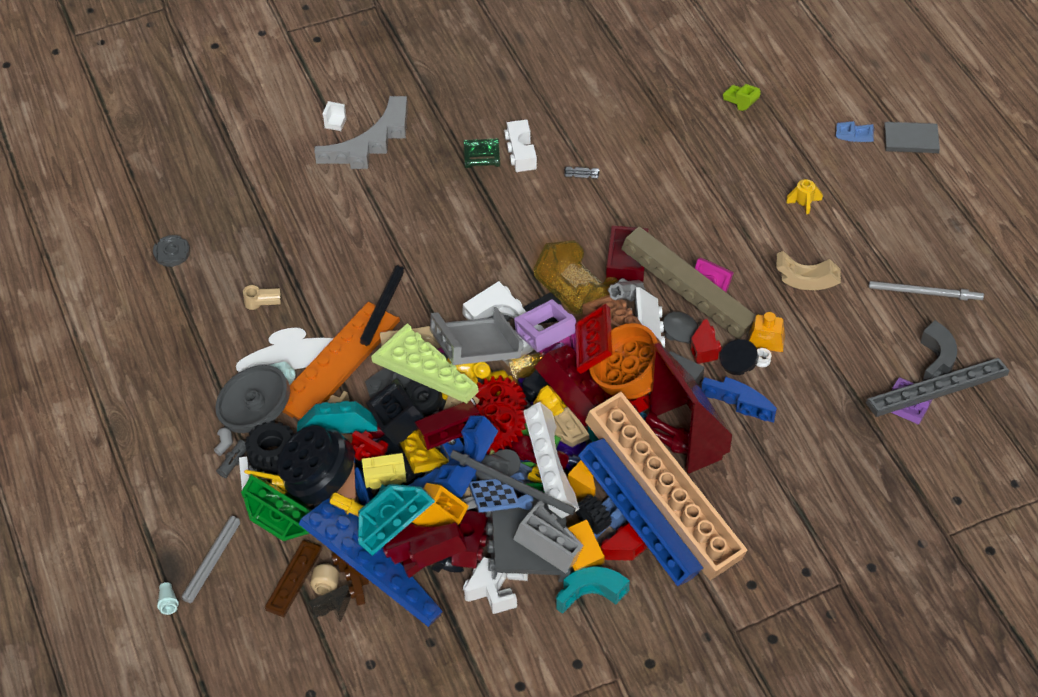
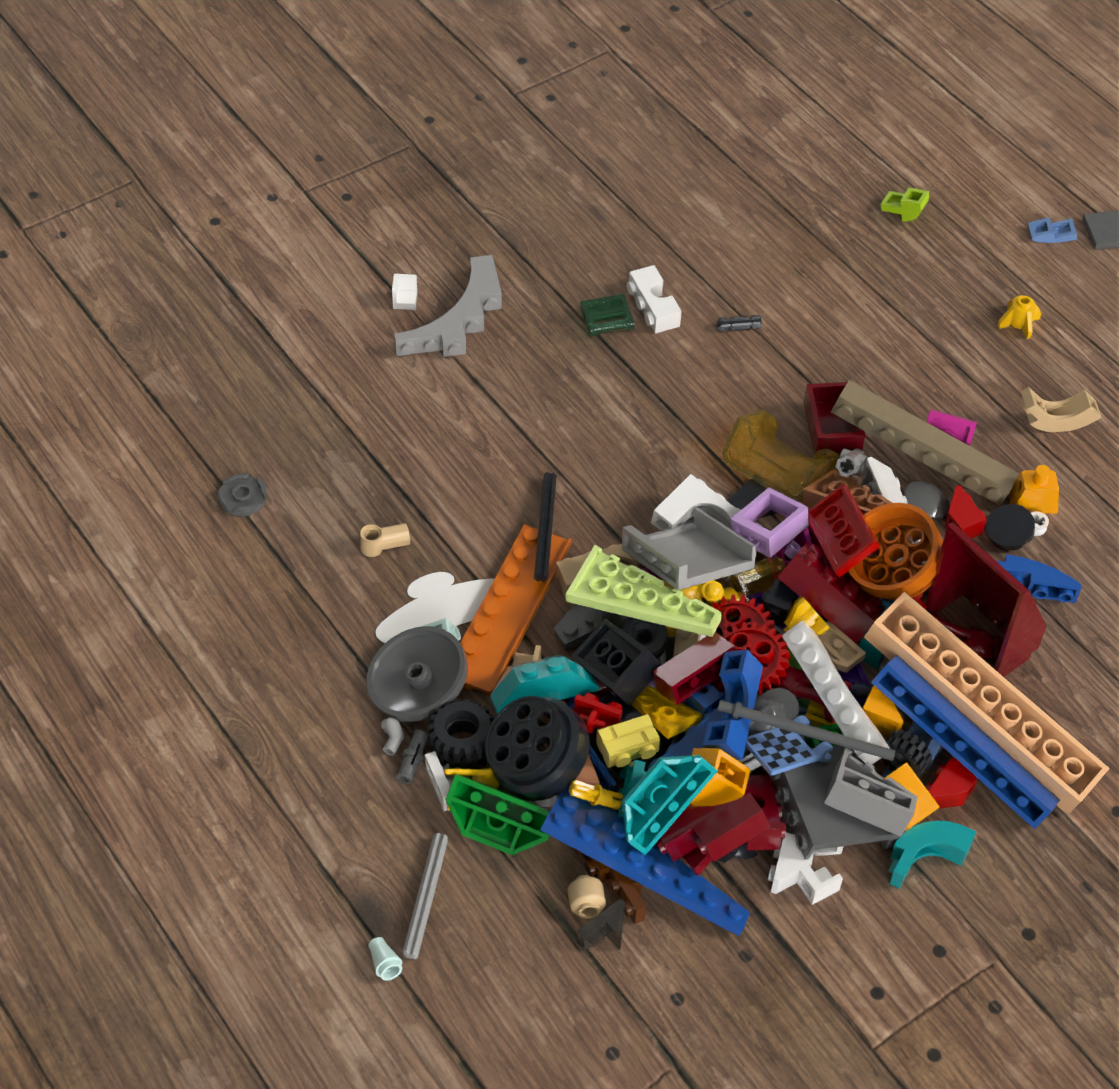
camera: 15 degrees left, 0 degrees up
reddish brown tile [265,540,322,617] -> none

